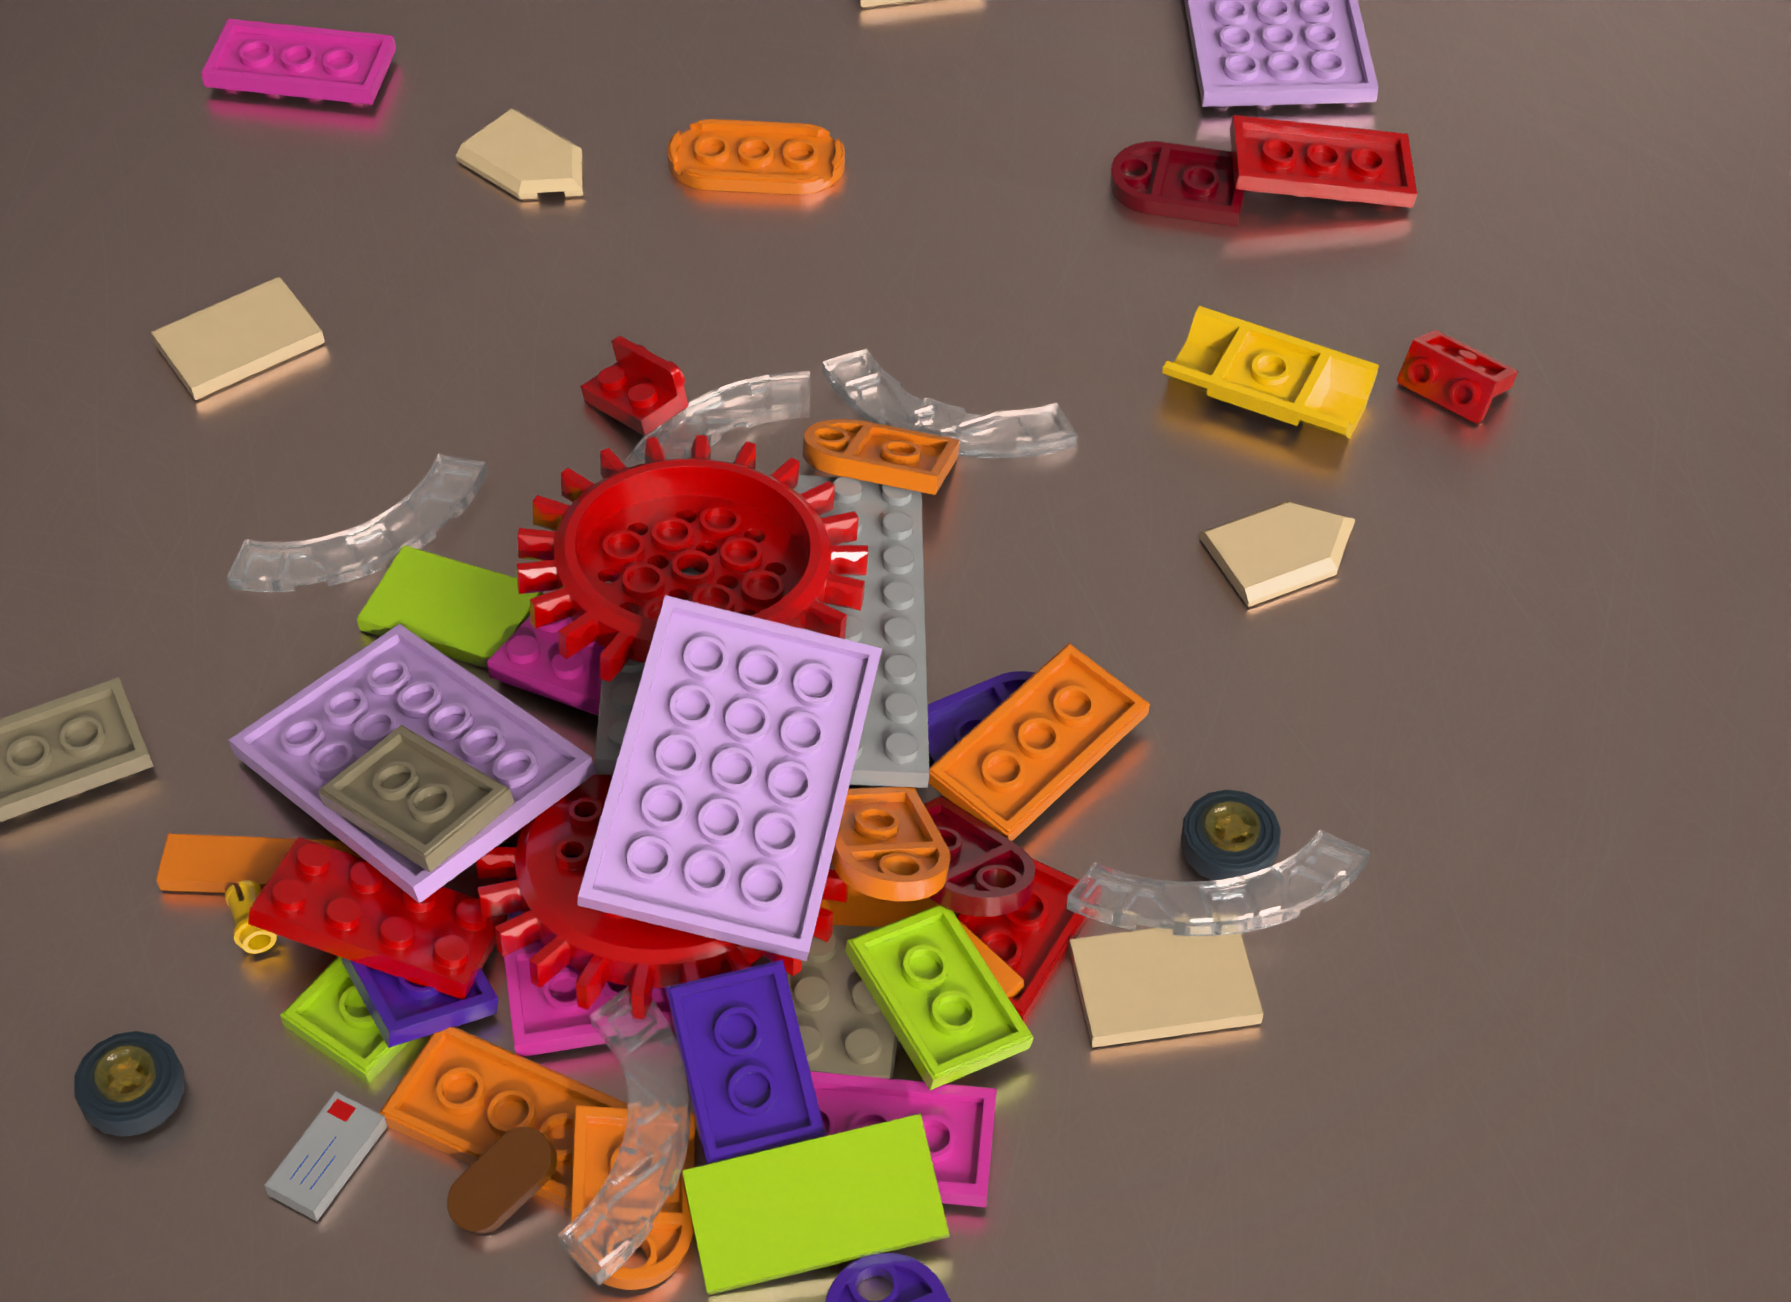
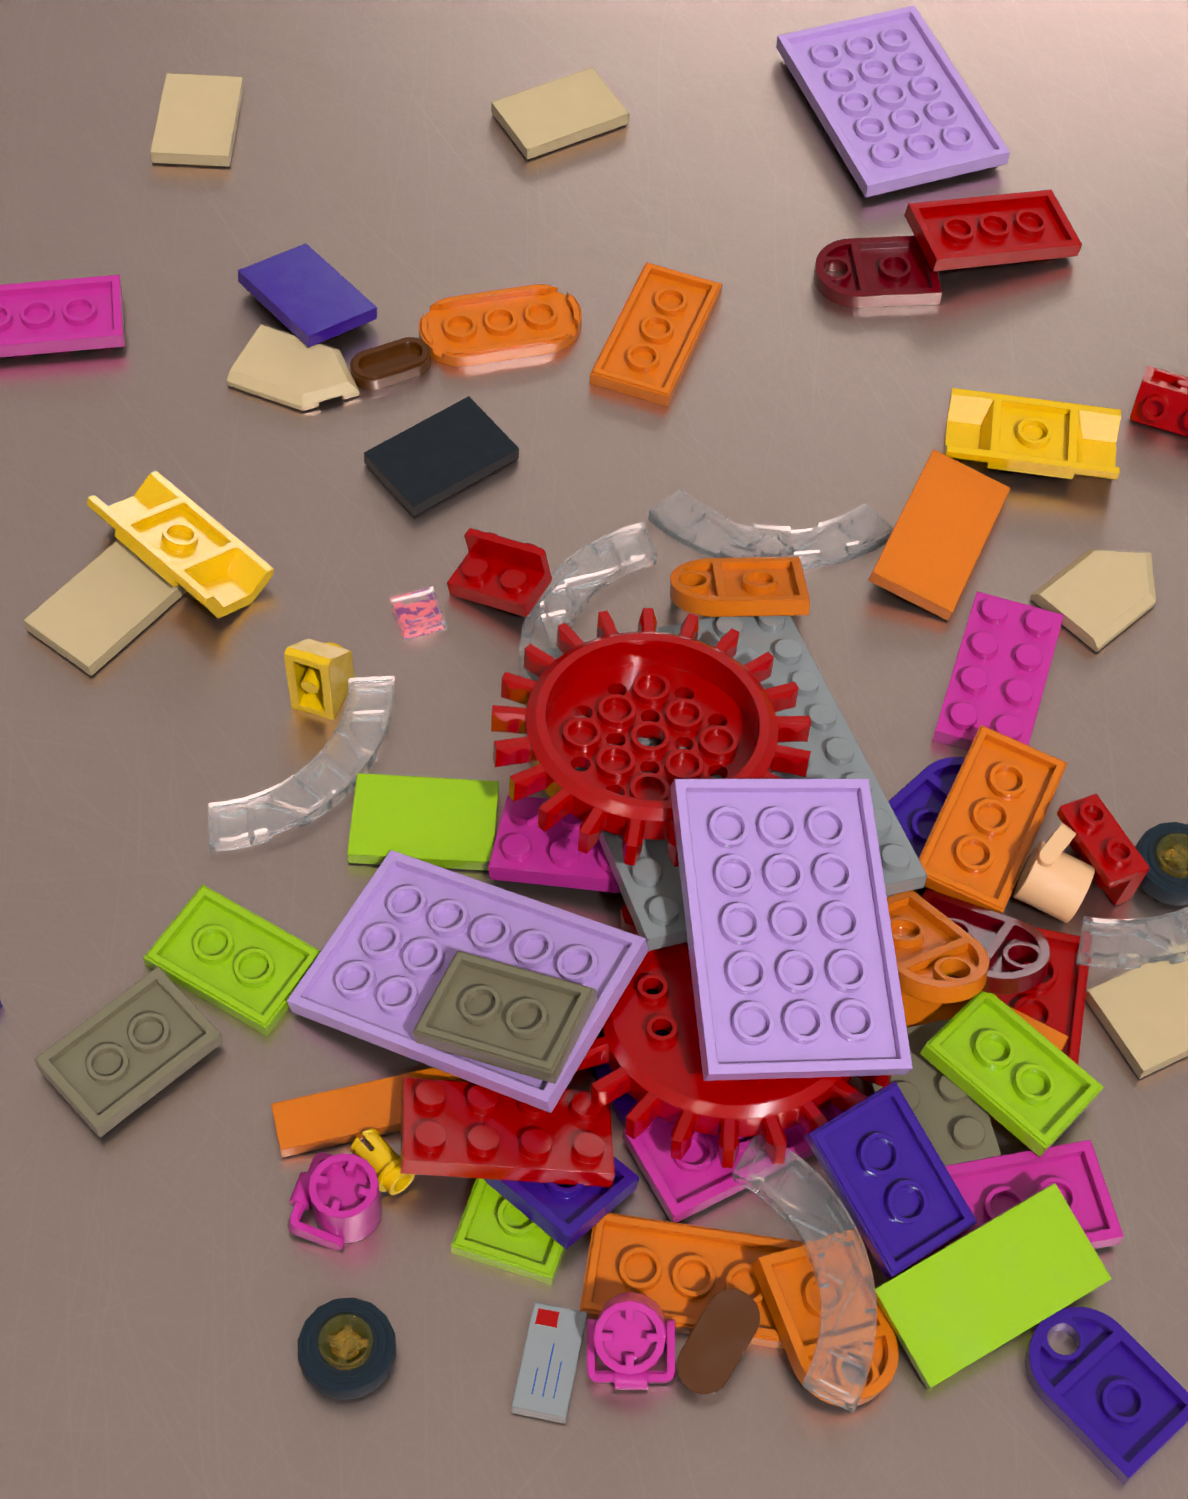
camera: 20 degrees left, 5 degrees up
none -> yellow piece [87,471,274,619]
none -> lime tile [143,884,321,1037]
none -> dark purple tile [238,243,377,348]
none -> yellow slope [284,638,355,720]
none -> dark pink piece [287,1152,382,1250]
none -> reddish brown tile [350,337,431,391]
none -> black tile [364,396,519,517]
none -> clear tile [390,586,447,641]
none -> dark pink piece [587,1292,675,1390]
none -> orange tile [589,262,722,407]
none -> orange tile [868,449,1010,621]
none -> dark pink plate [932,591,1064,751]
none -> light nougat piece [1013,823,1095,923]
none -> red bracket [1057,793,1150,906]

